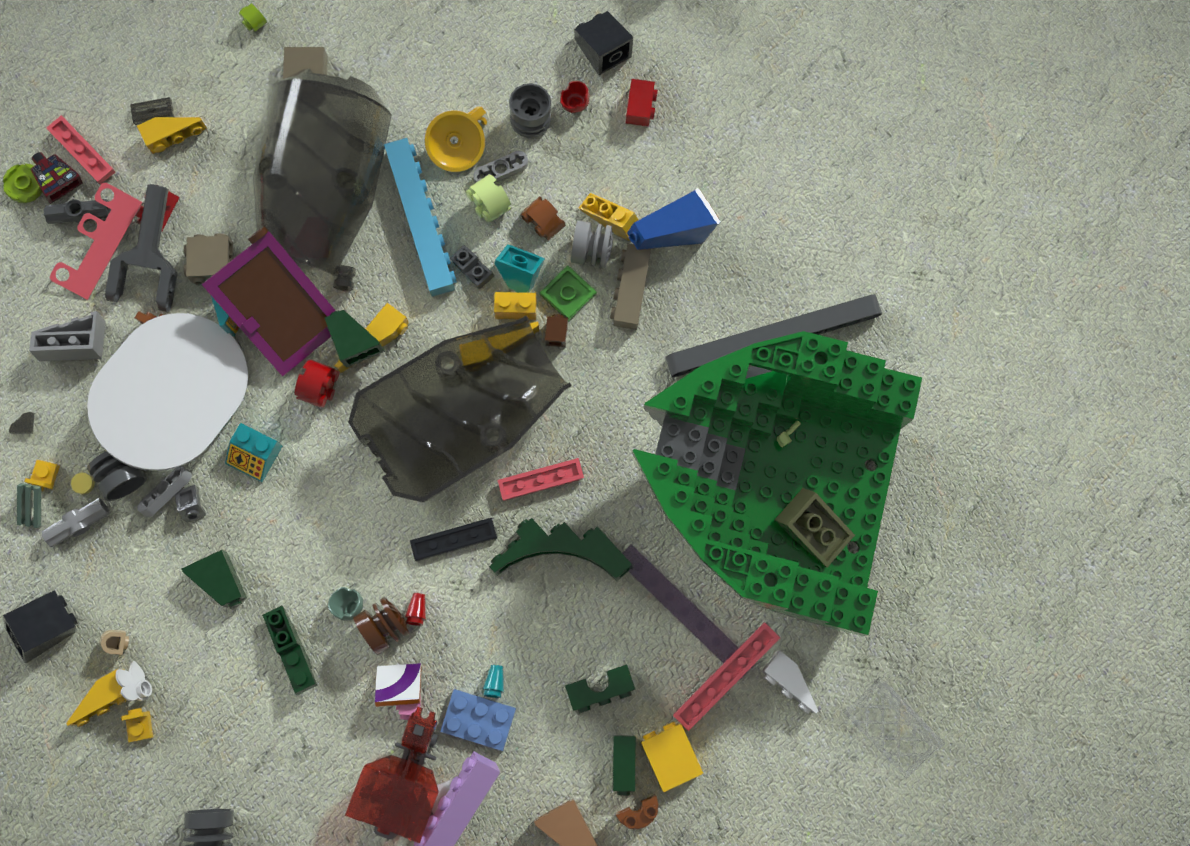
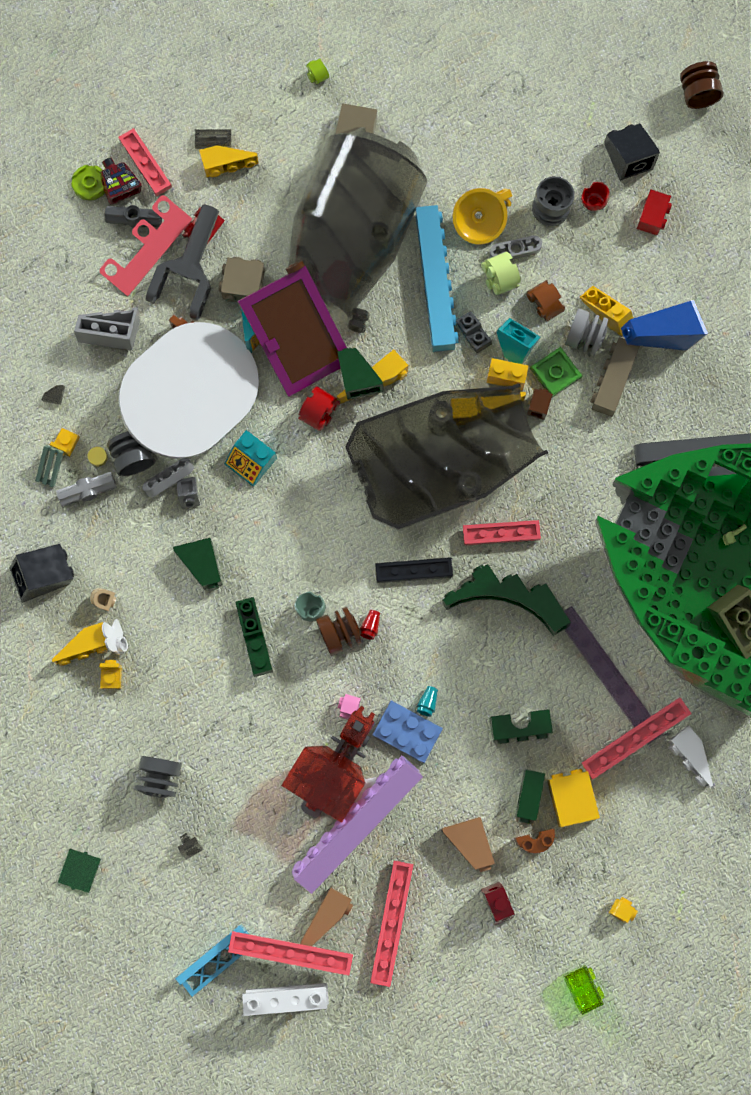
camera: 15 degrees right, 0 degrees up
tile [375,663,422,707] -> none

